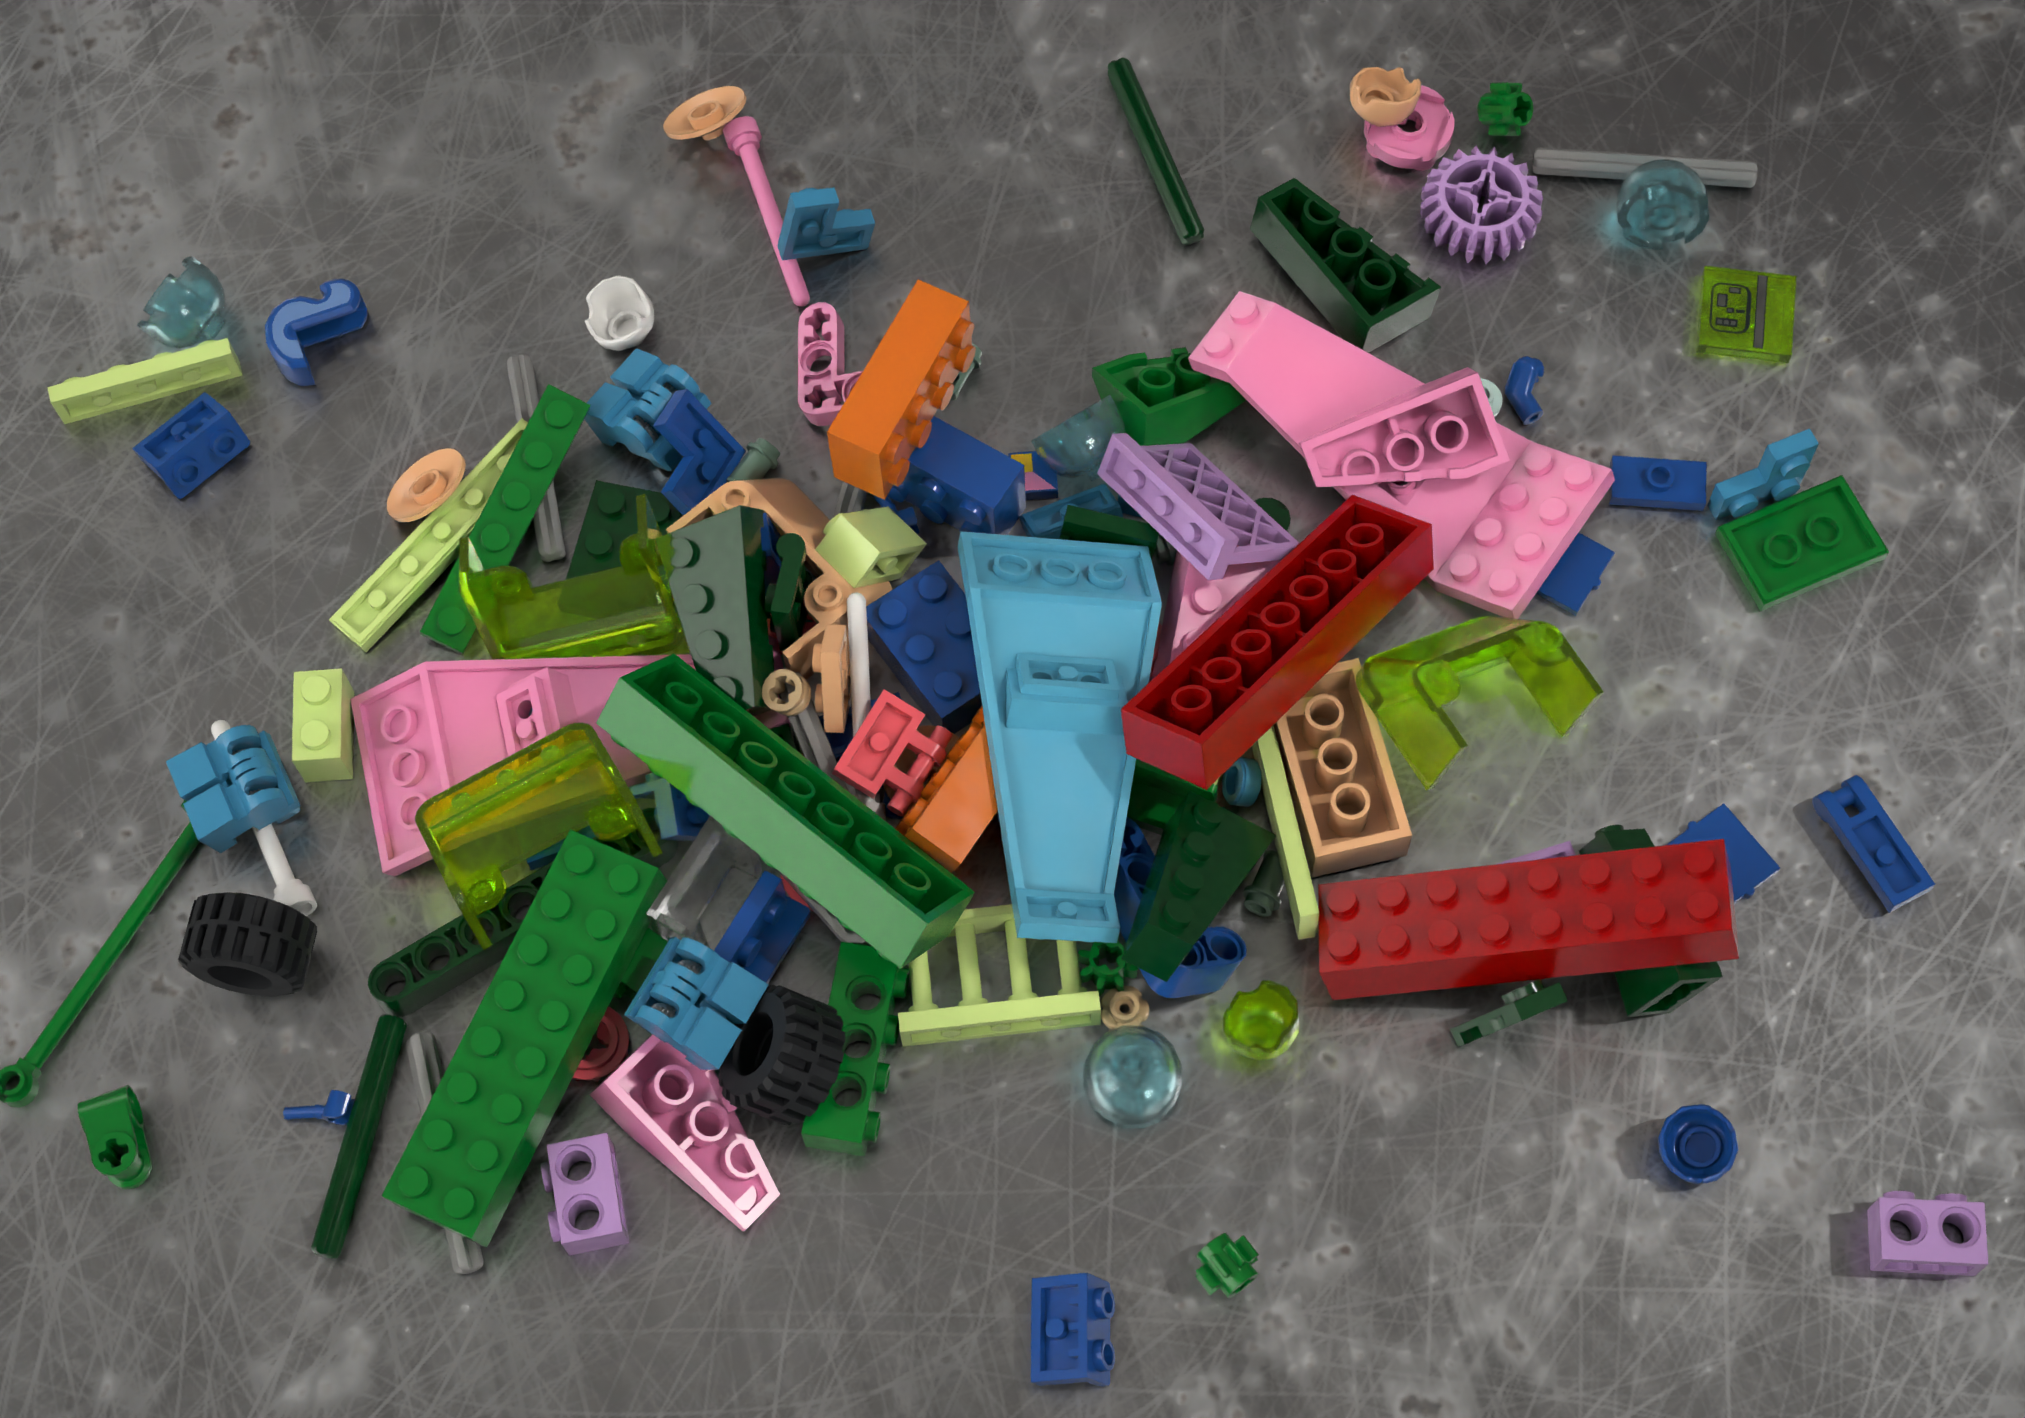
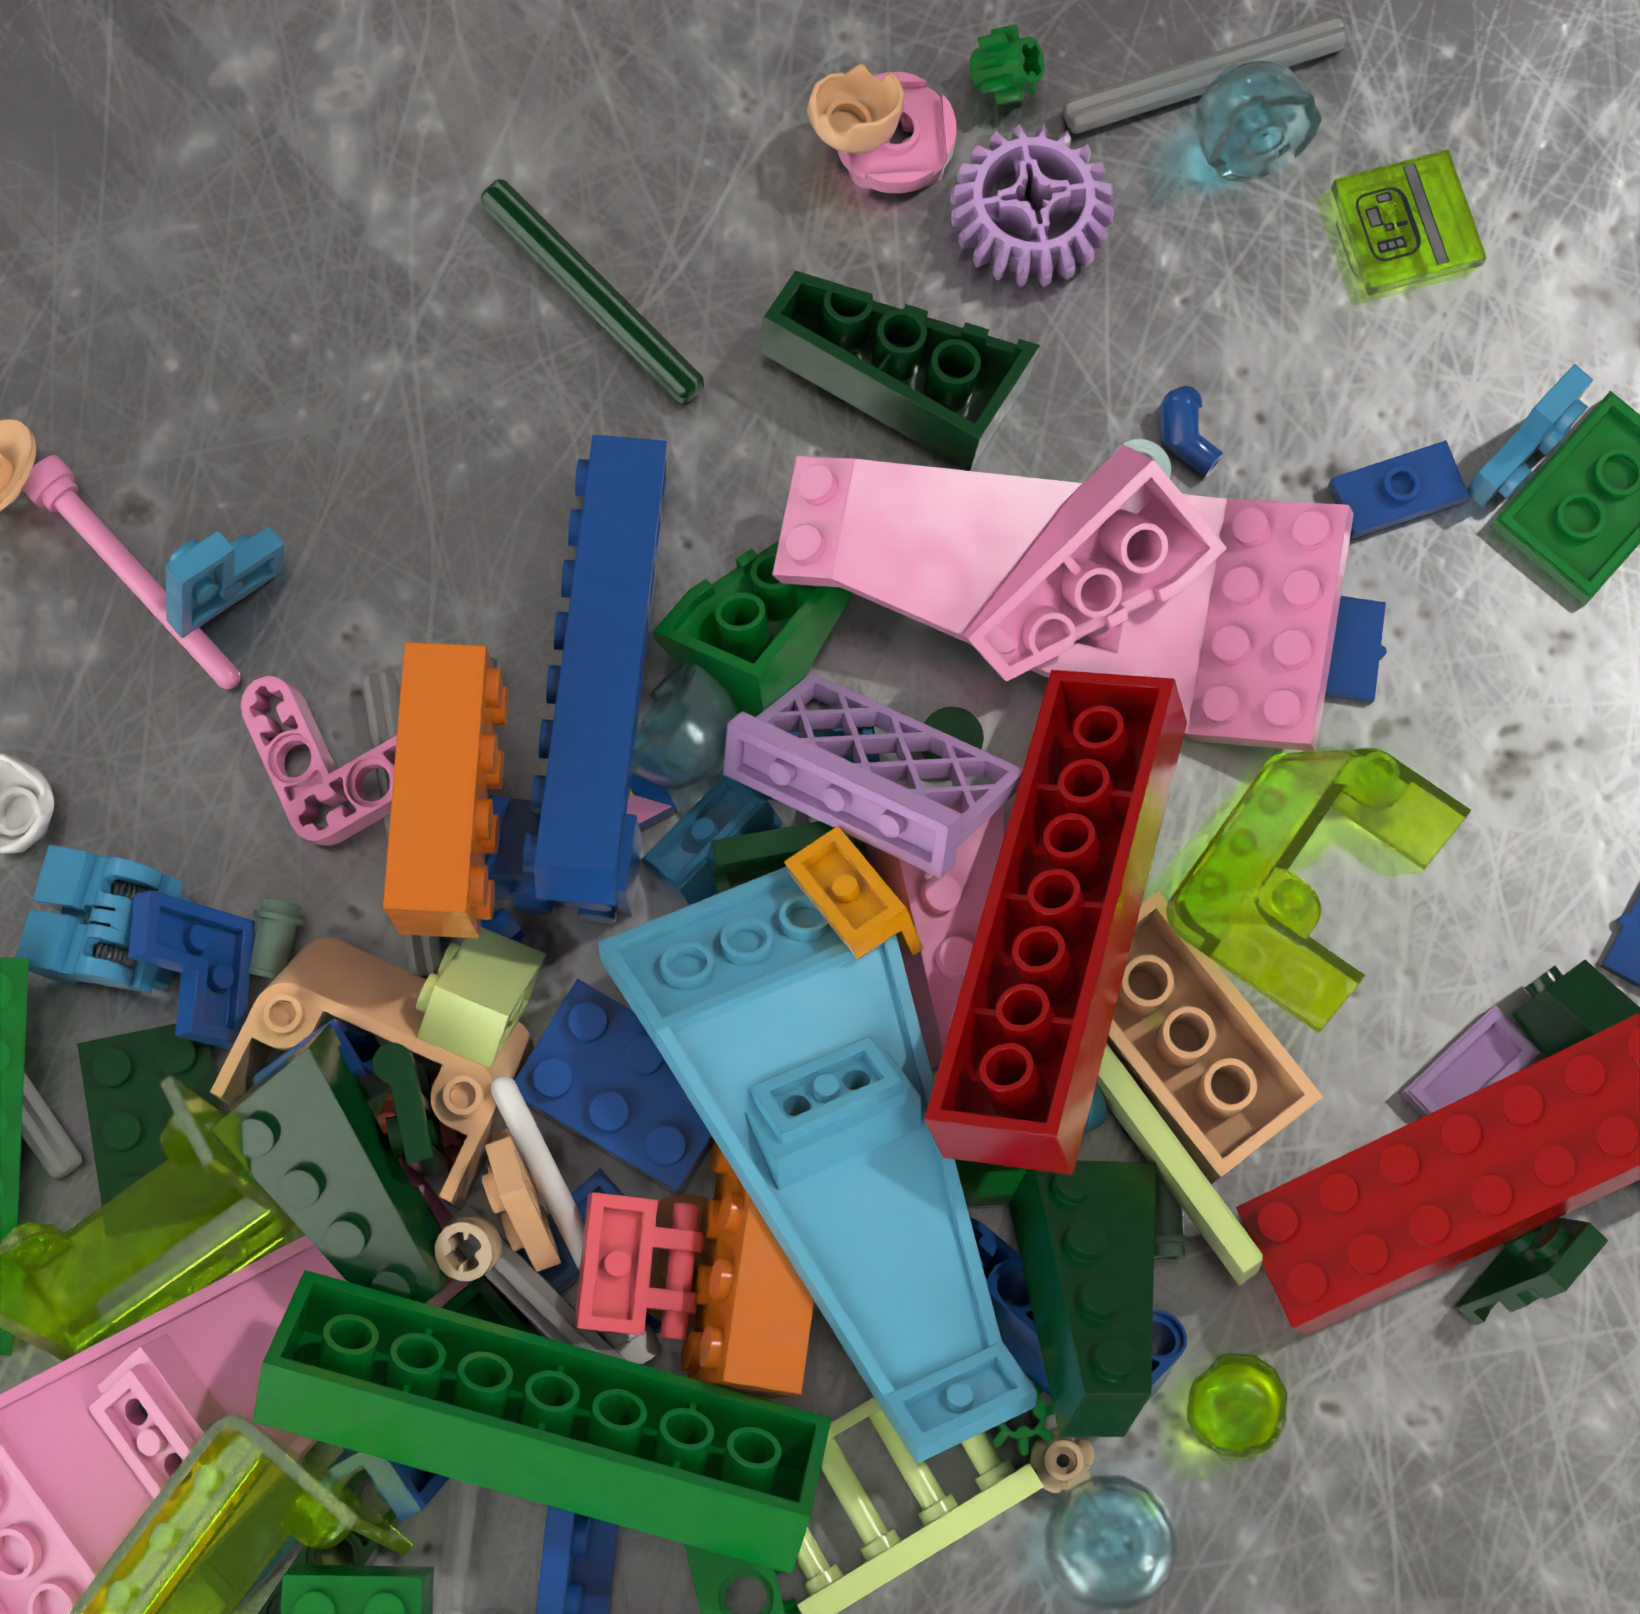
camera: 30 degrees left, 10 degrees up
none -> blue brick [523,435,667,906]
none -> light orange panel [784,826,924,960]

